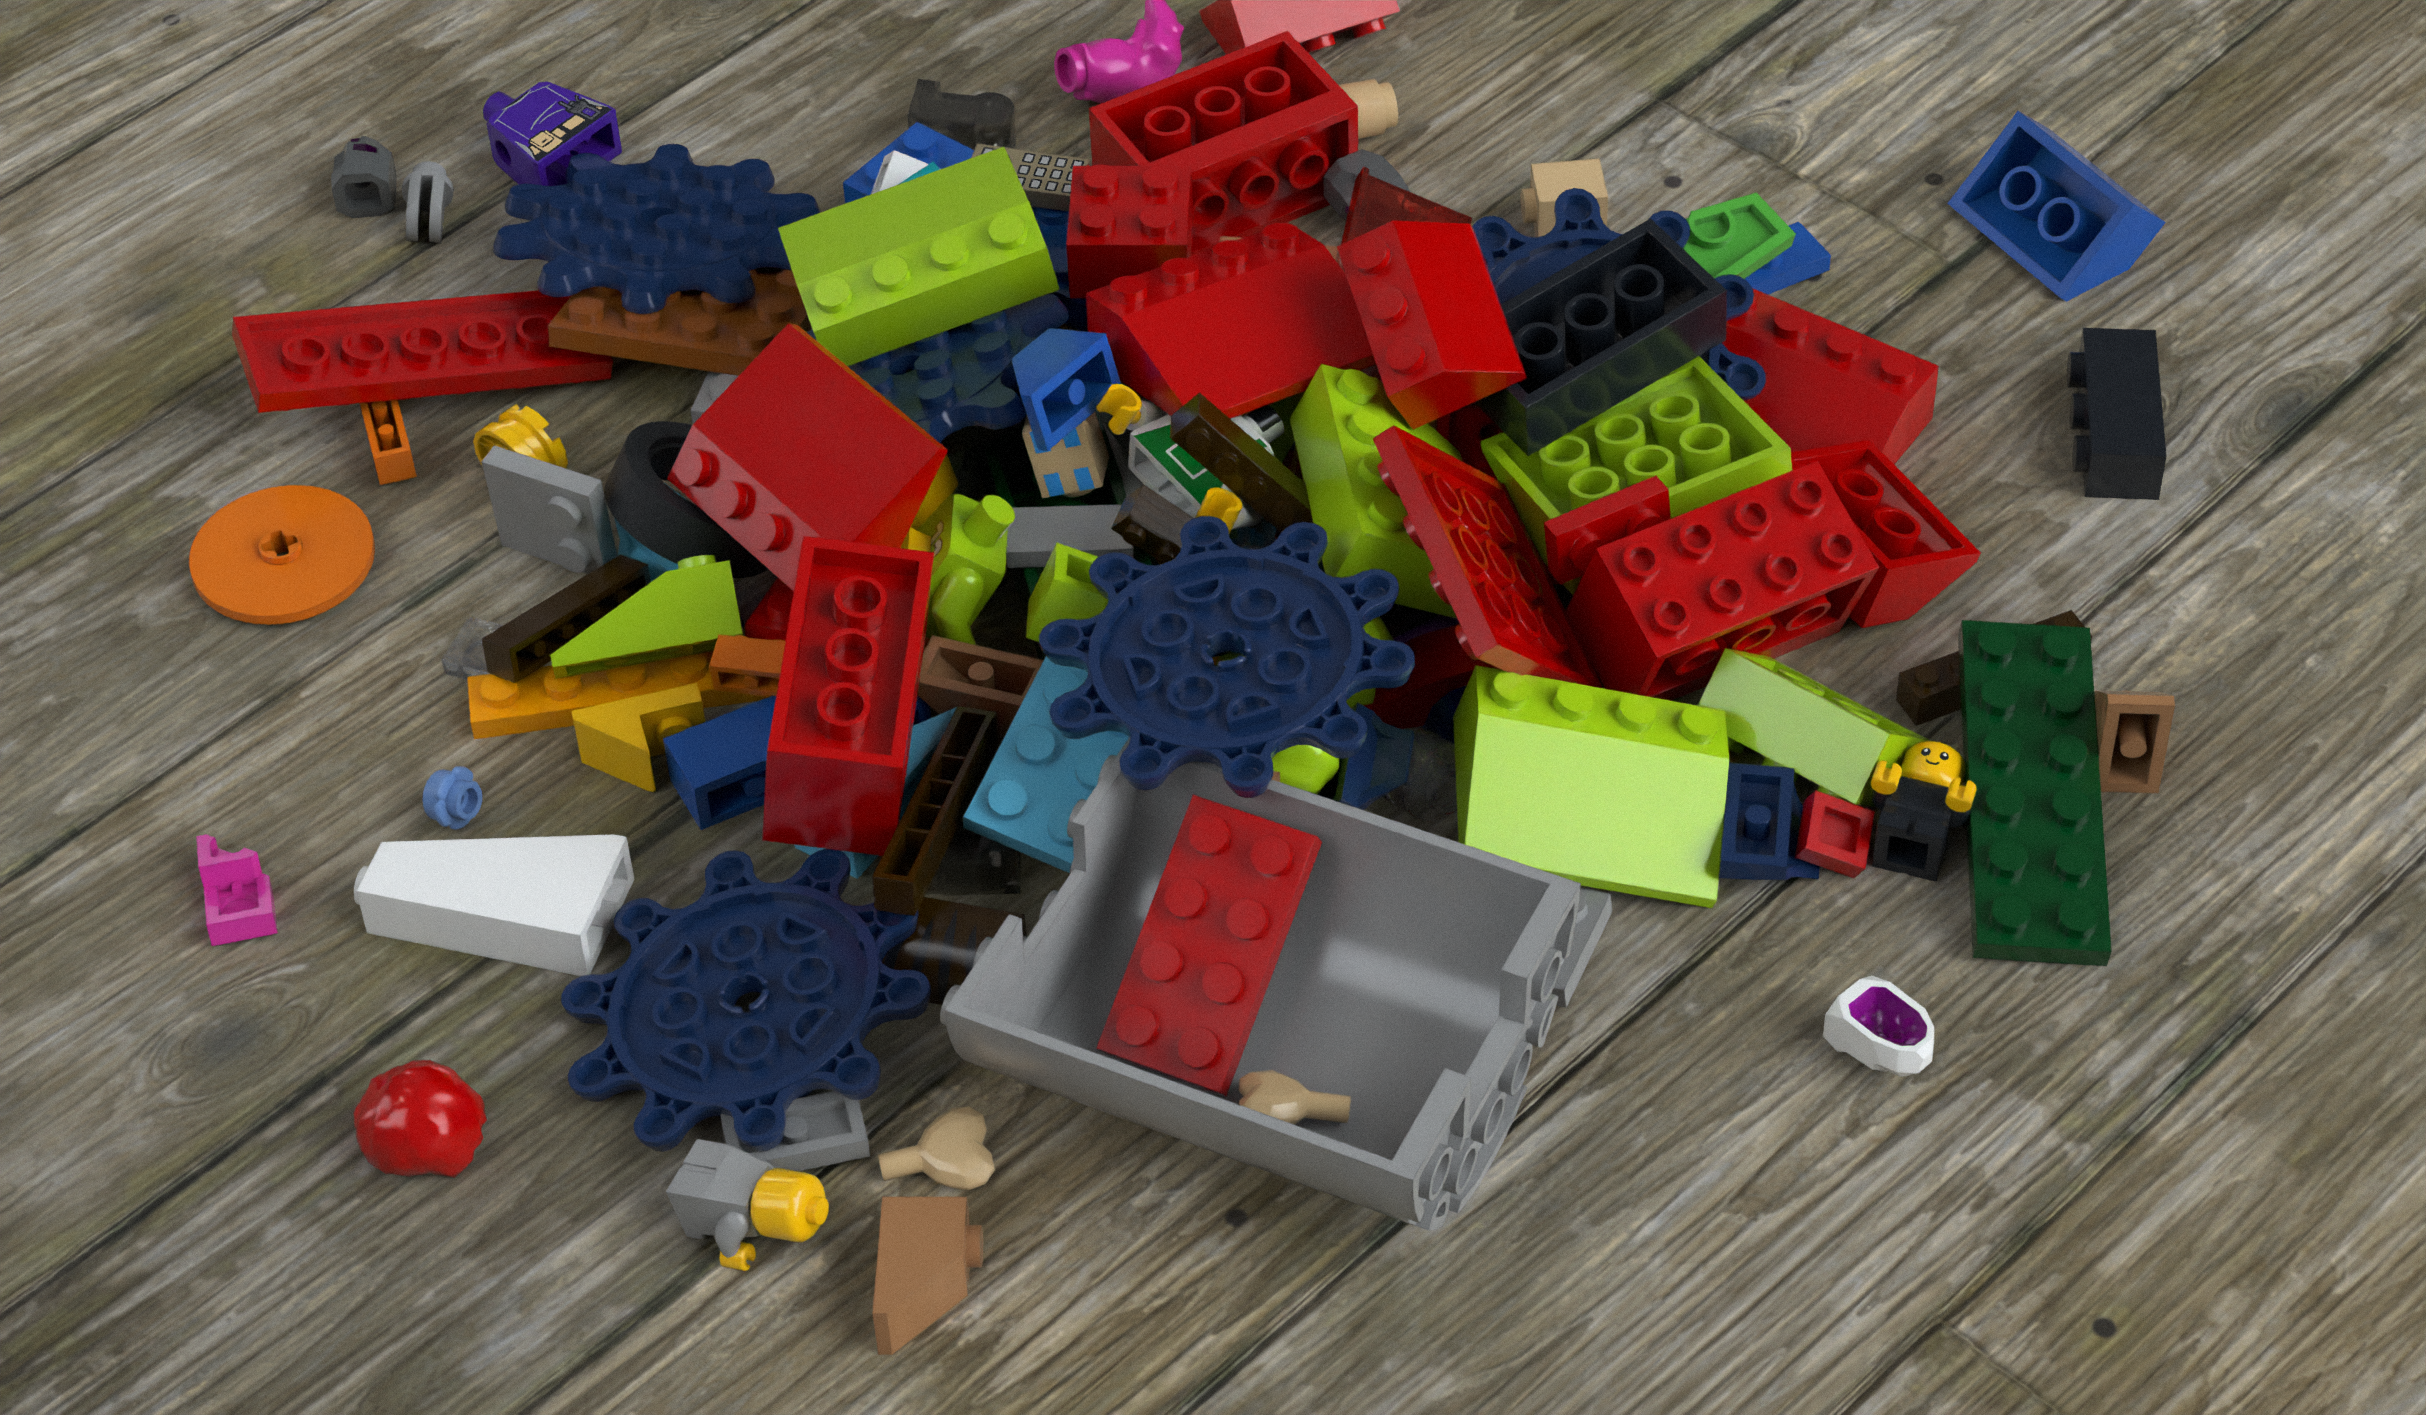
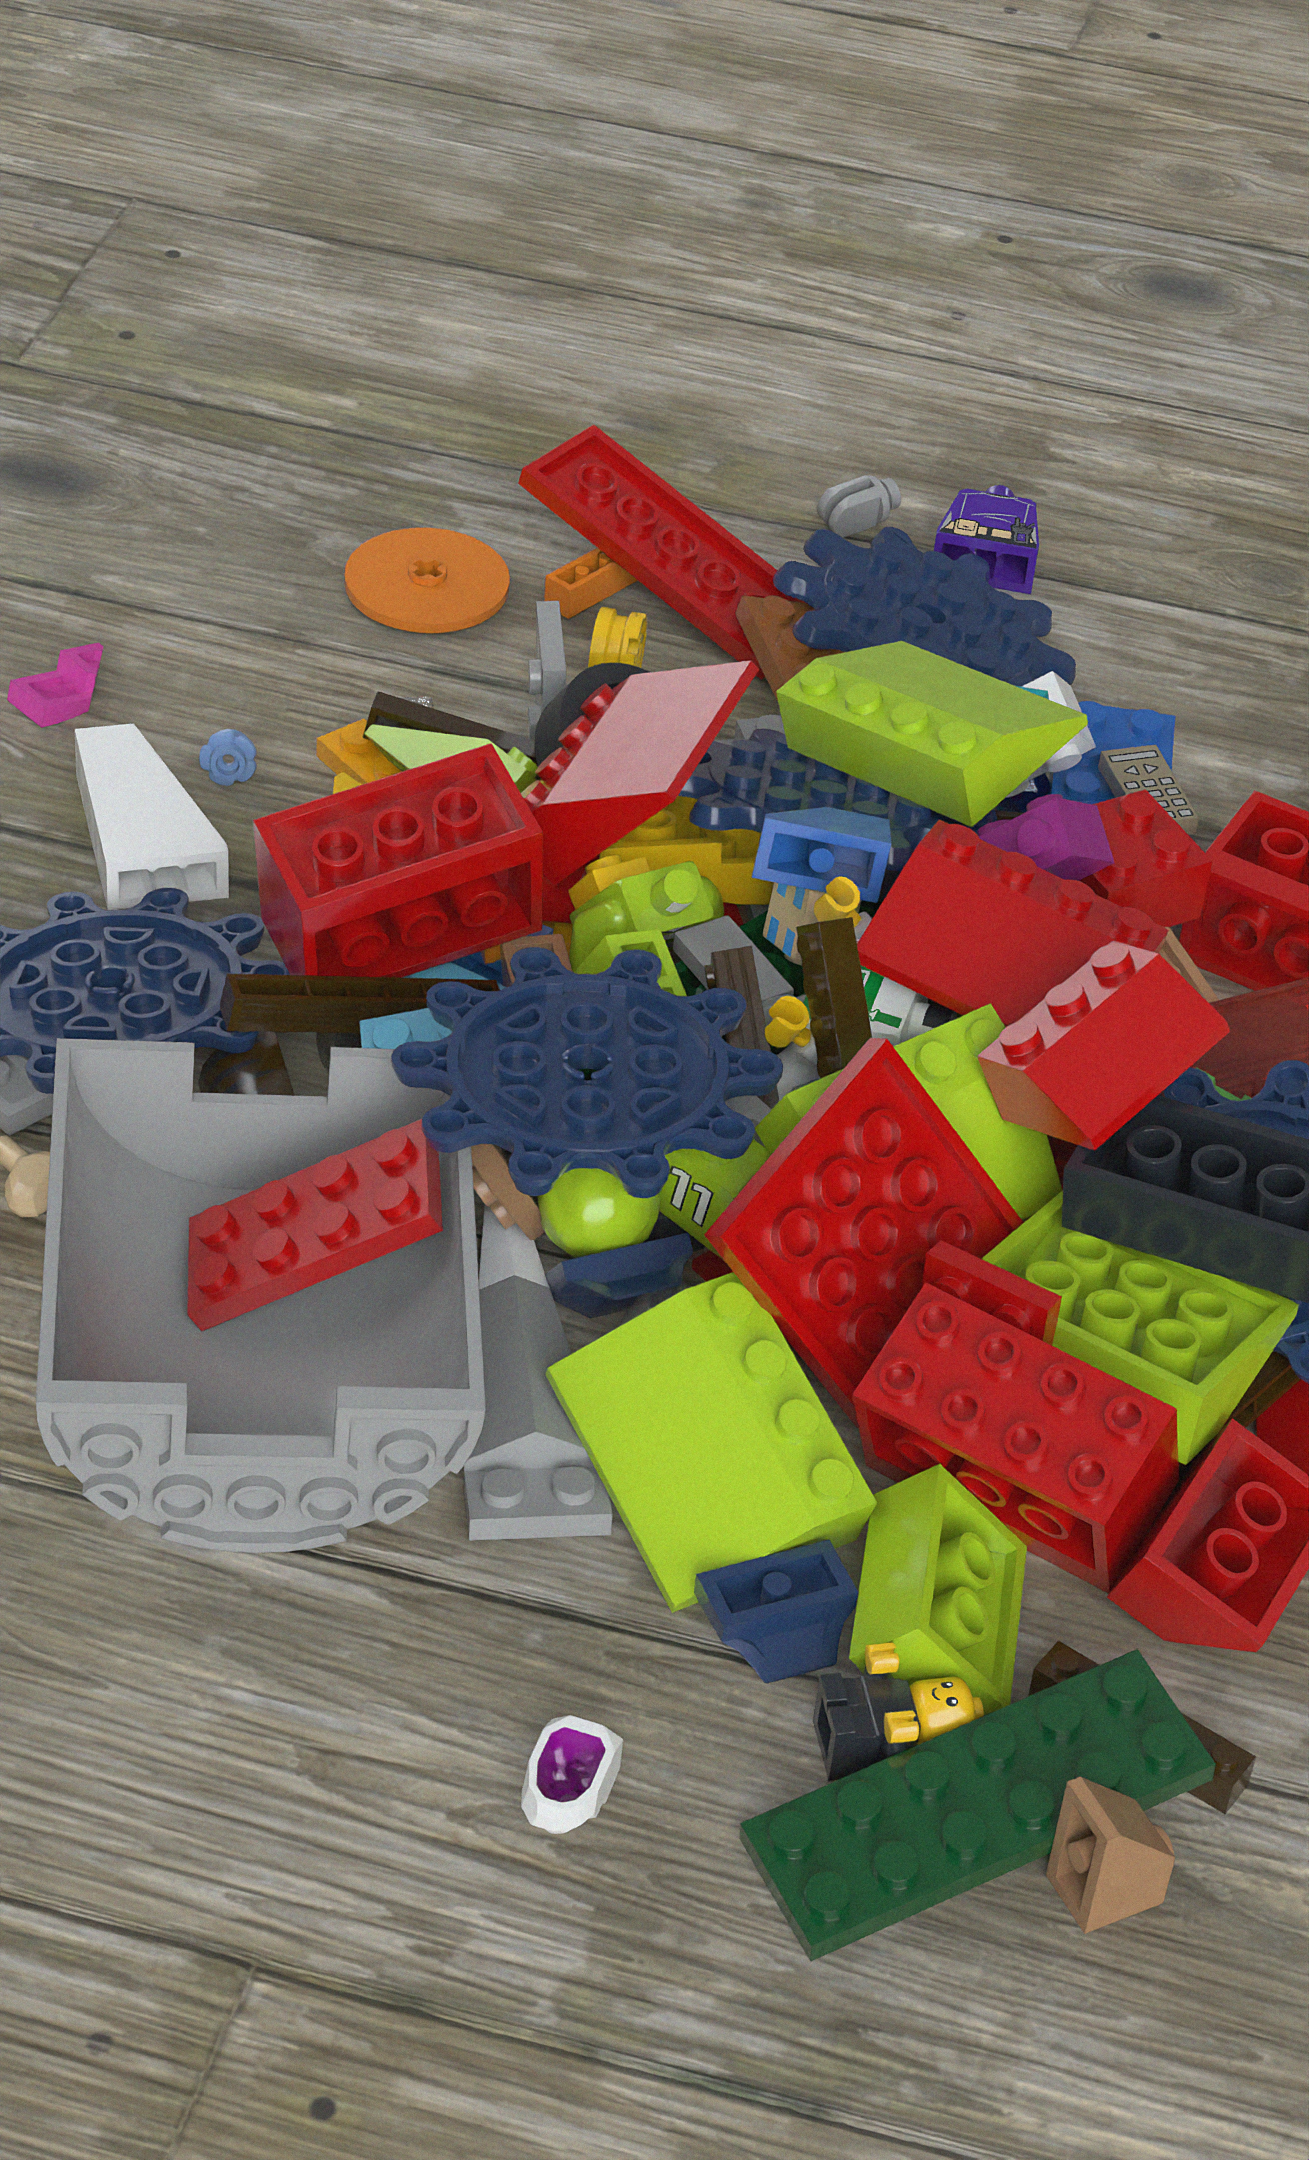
camera: 55 degrees right, 5 degrees down
dark grey rock [331,136,397,218] -> none
clear smoke leg [908,79,1016,150] -> none
tan rock [1239,1070,1351,1125] -> none
red plate [1795,790,1875,878] -> none
none -> magenta brick [977,794,1115,881]

